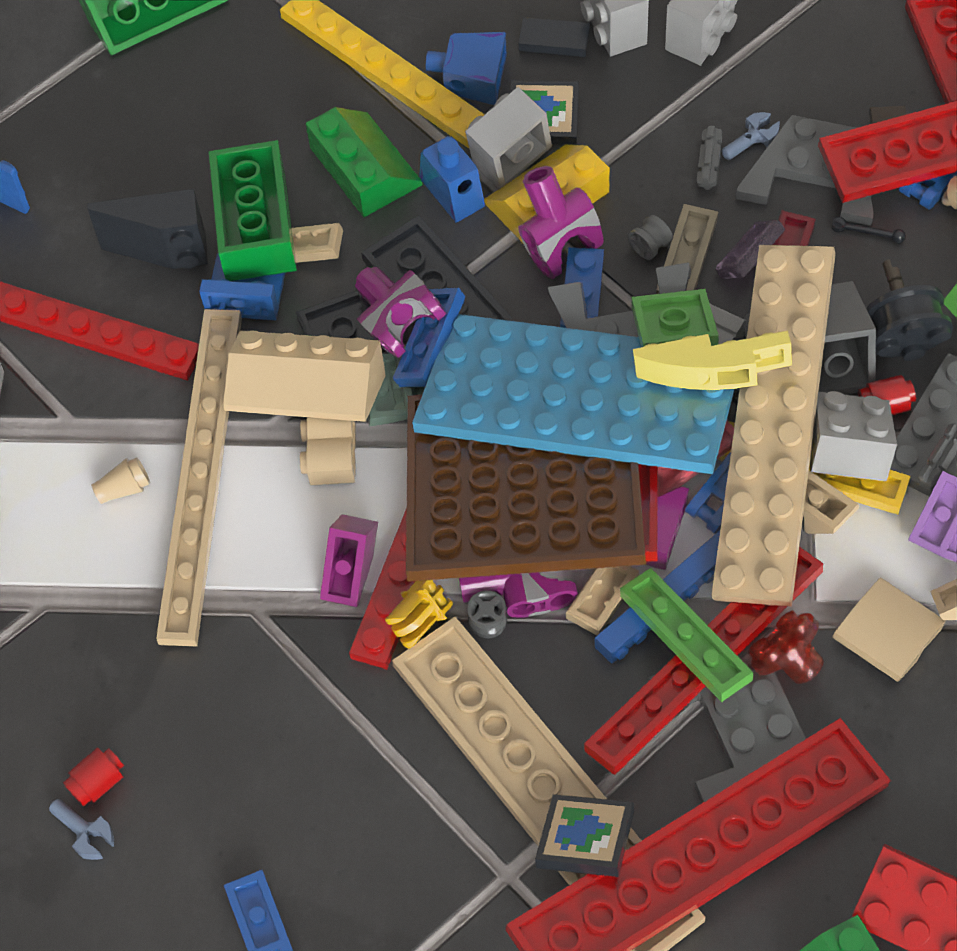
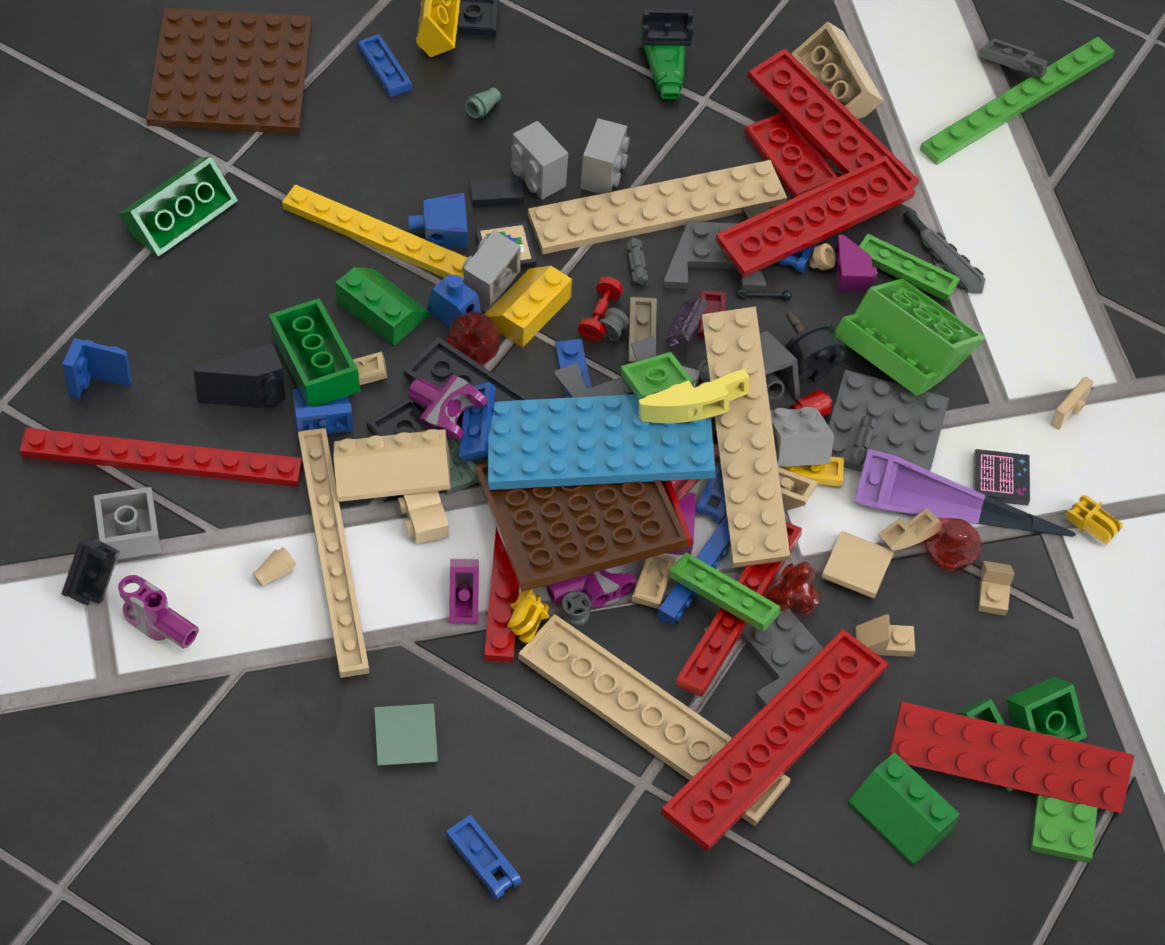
camera: 25 degrees left, 5 degrees down
sand blue bar [49,799,114,860] -> none
red brick [62,747,124,807] -> none
magenta connector [518,166,604,279] -> none
tile [535,794,634,877] -> none
sand blue bar [721,112,780,160] -> none
none -> sand green slope [374,704,438,766]
none -> clear red plate [447,312,500,365]
none -> tan plate [528,160,787,254]
none -> red wheel [577,277,623,342]
none -> tan slope [855,614,915,657]

